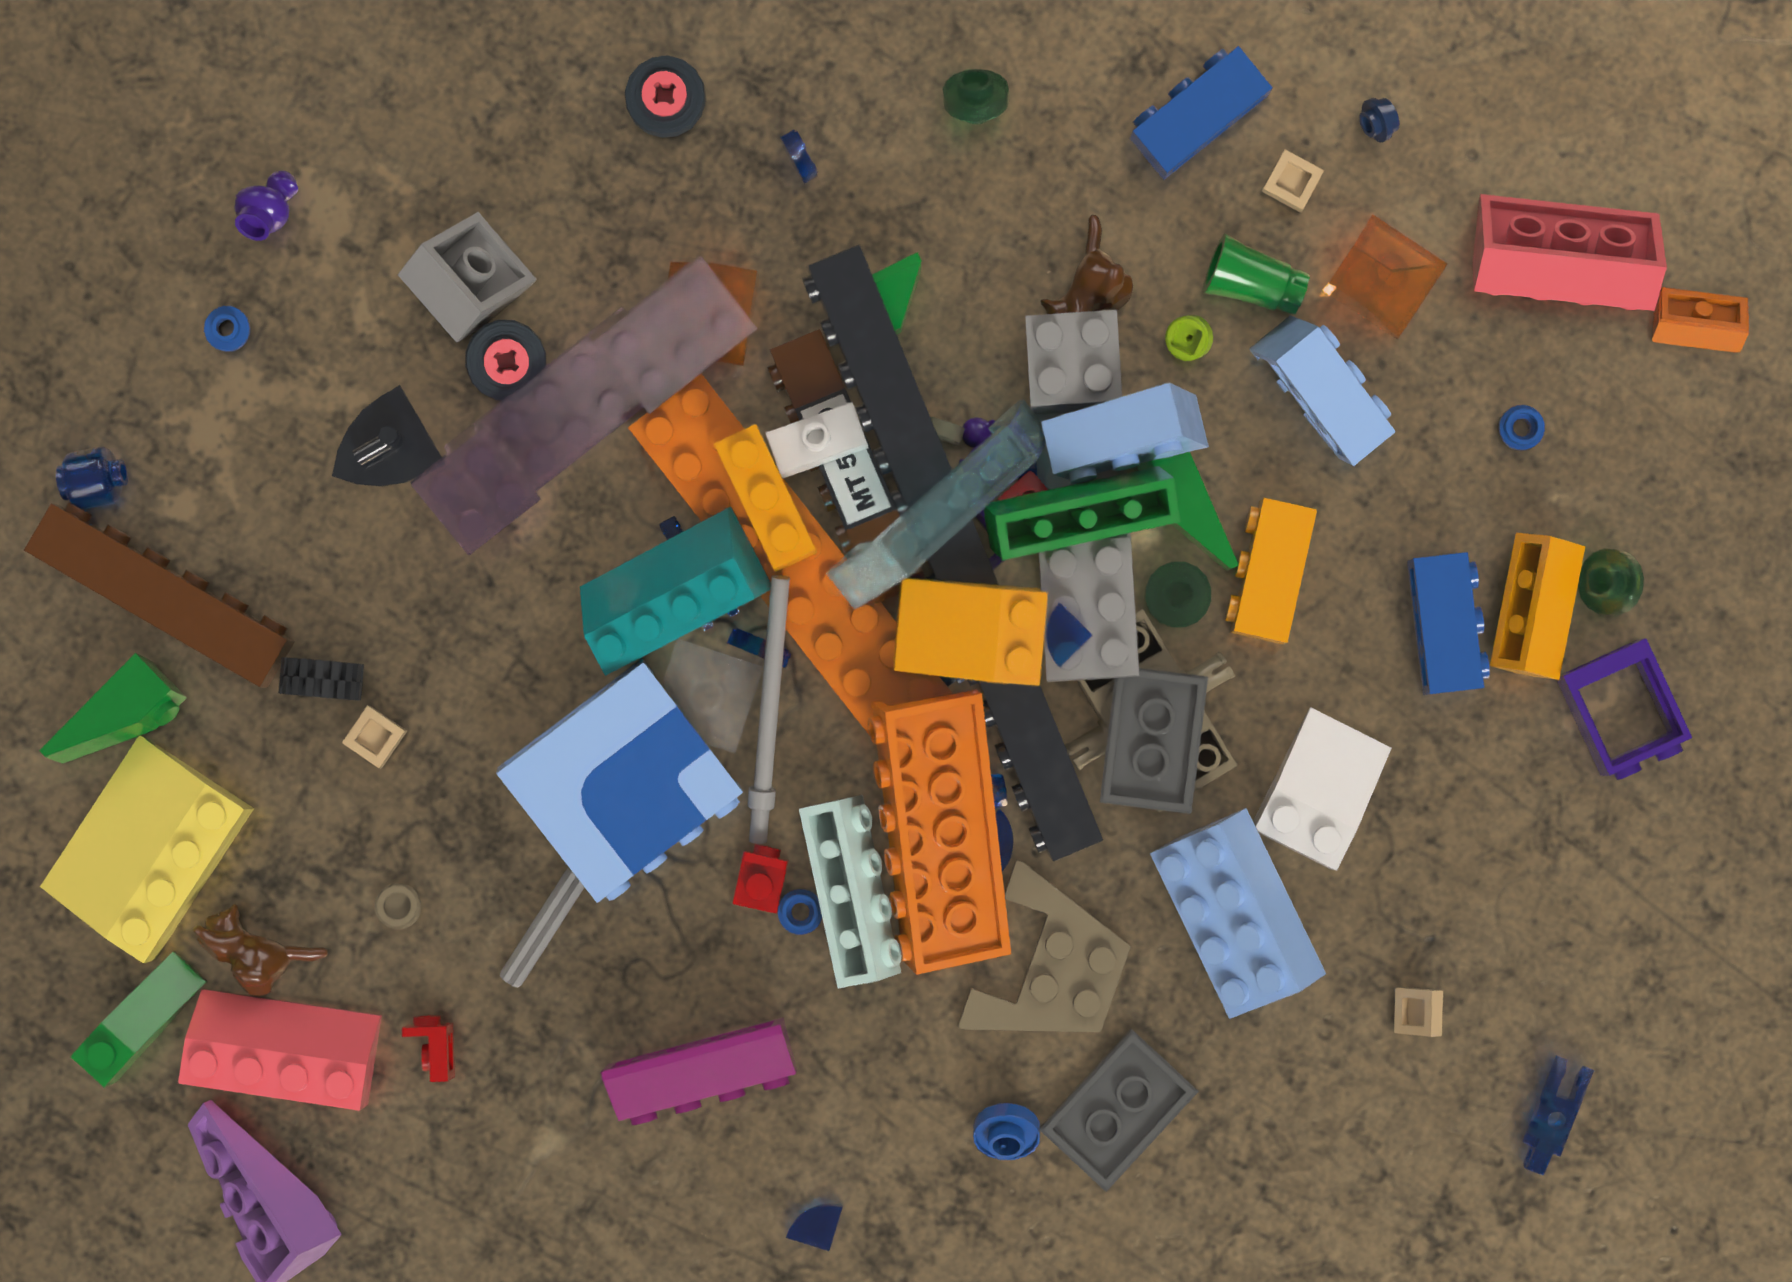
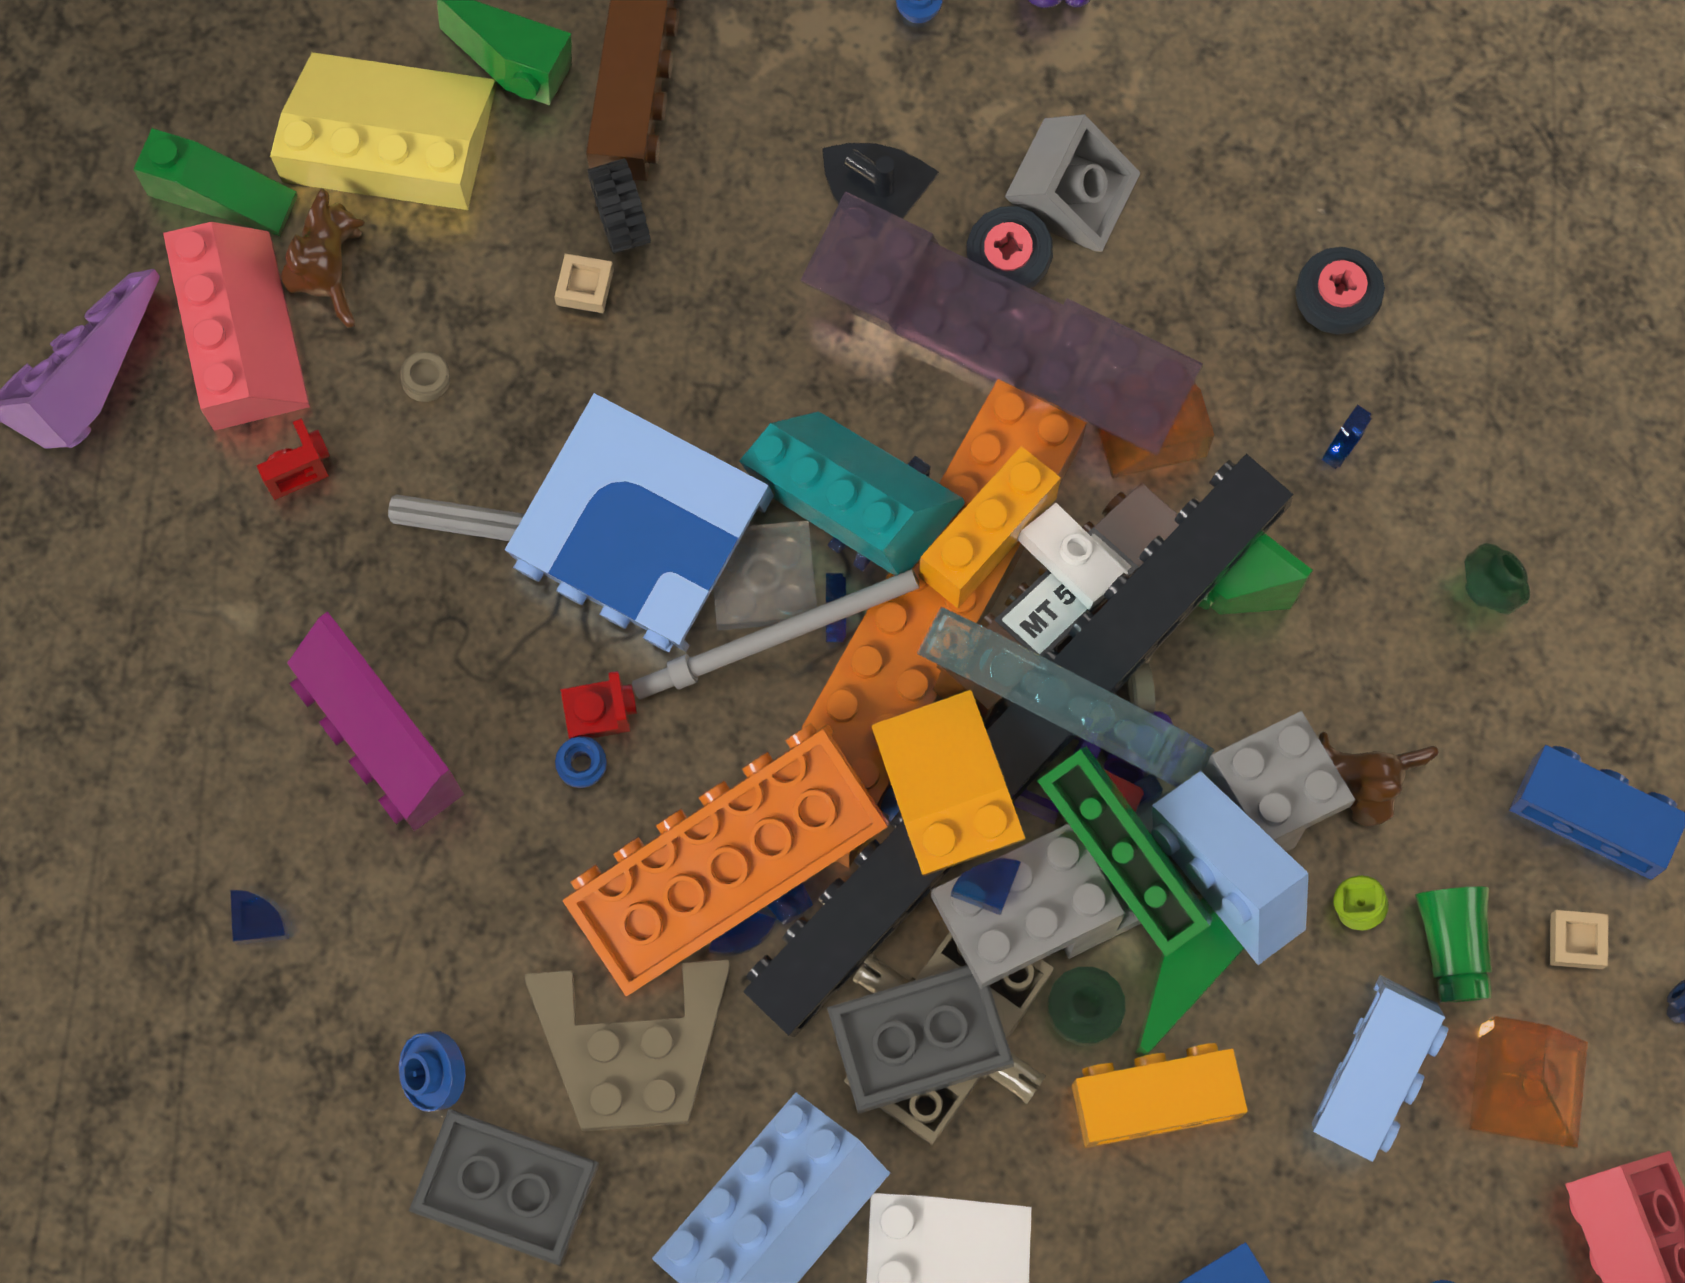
camera: 65 degrees right, 15 degrees down
light aqua brick [799,795,902,988] -> none

